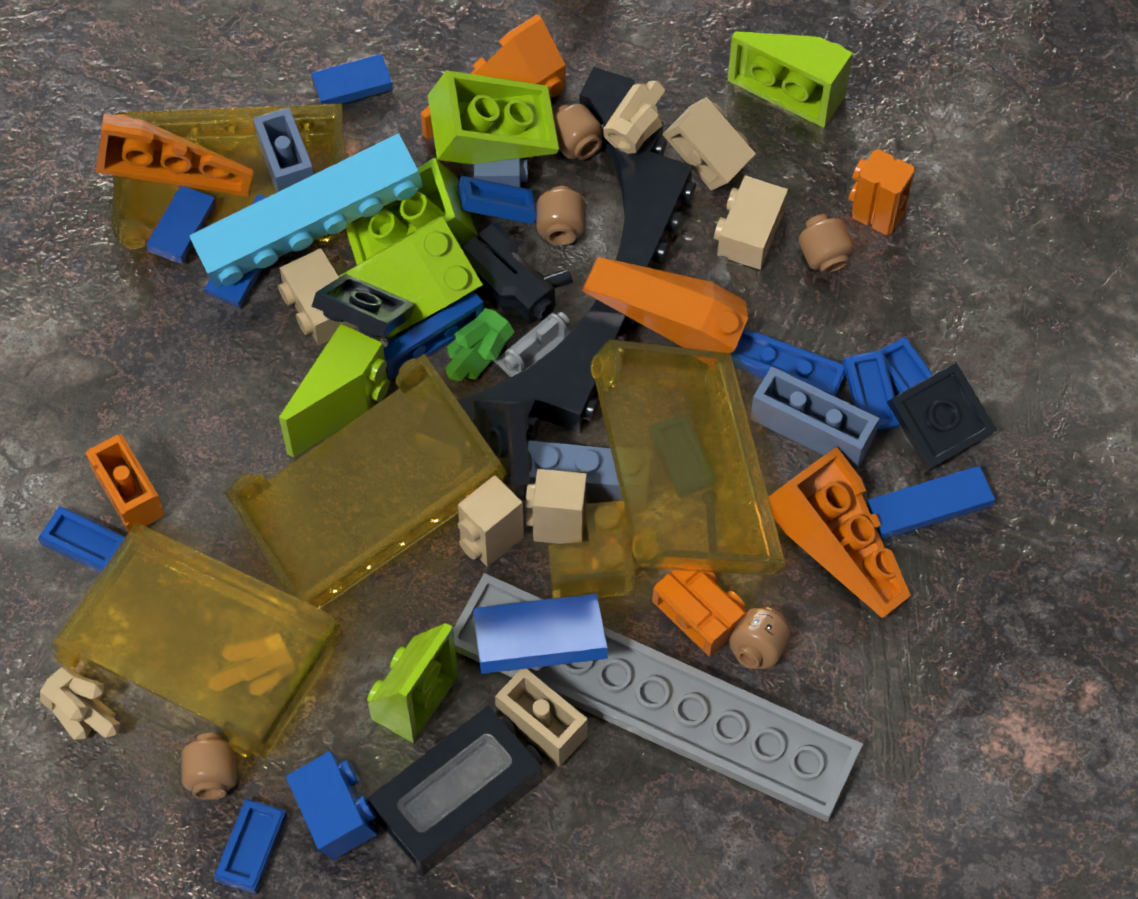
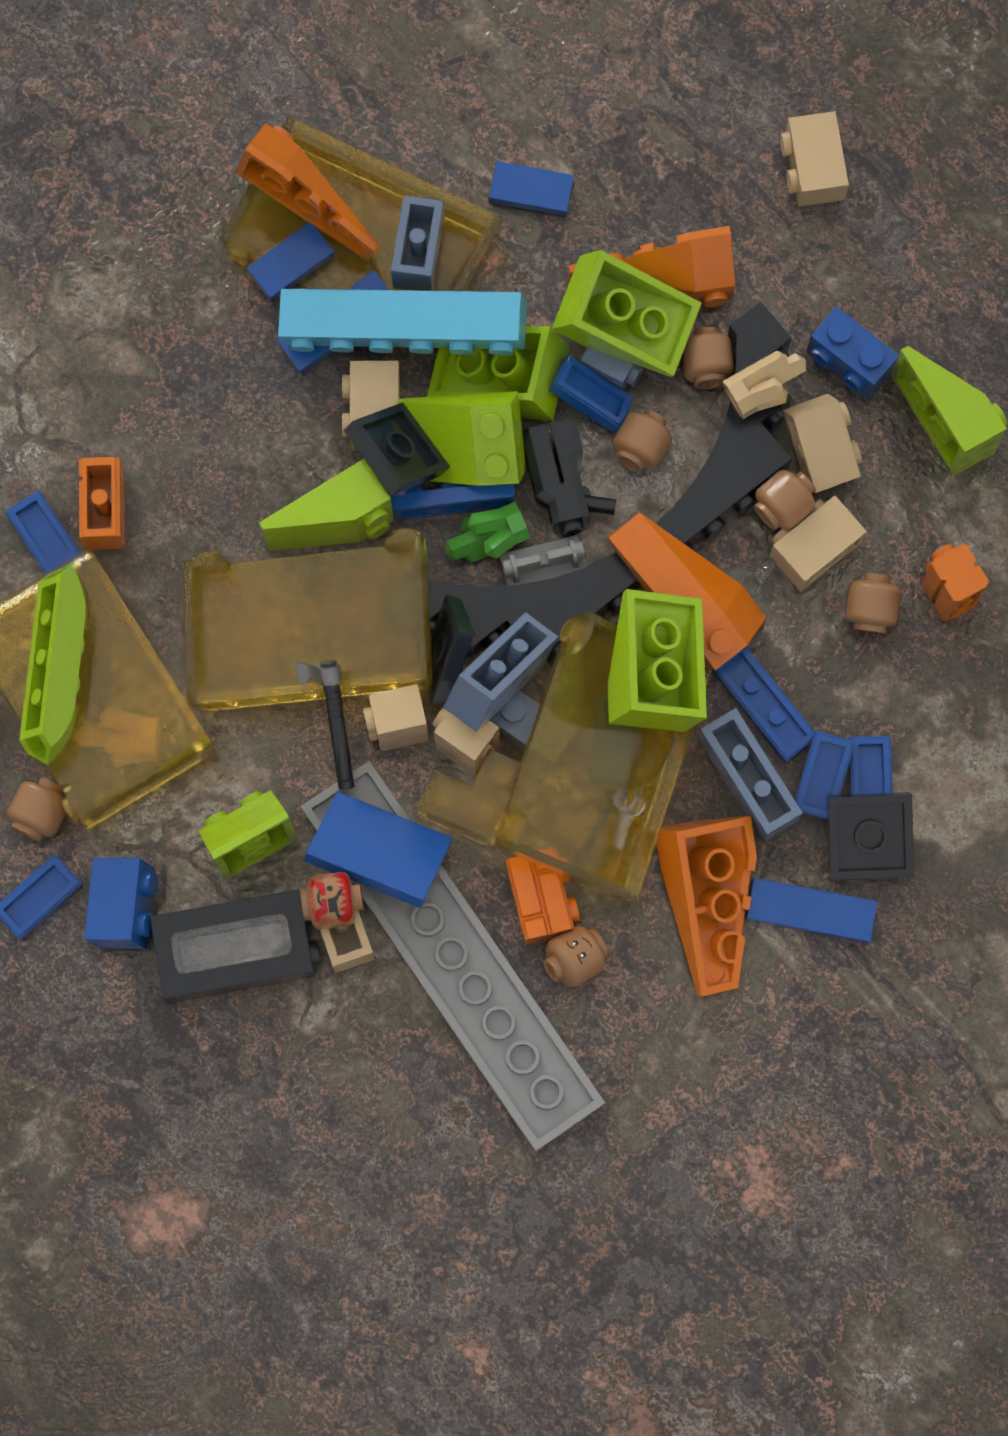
camera: 30 degrees right, 15 degrees up
none -> lime brick [19,562,87,765]
none -> black piece [294,659,355,790]
none -> head [300,872,363,930]
none -> sand blue brick [443,612,558,732]
none -> lime slope [608,589,707,732]
none -> clear hand [614,788,645,849]
none -> medium nougat head [754,470,816,530]
none -> blue brick [806,307,899,400]

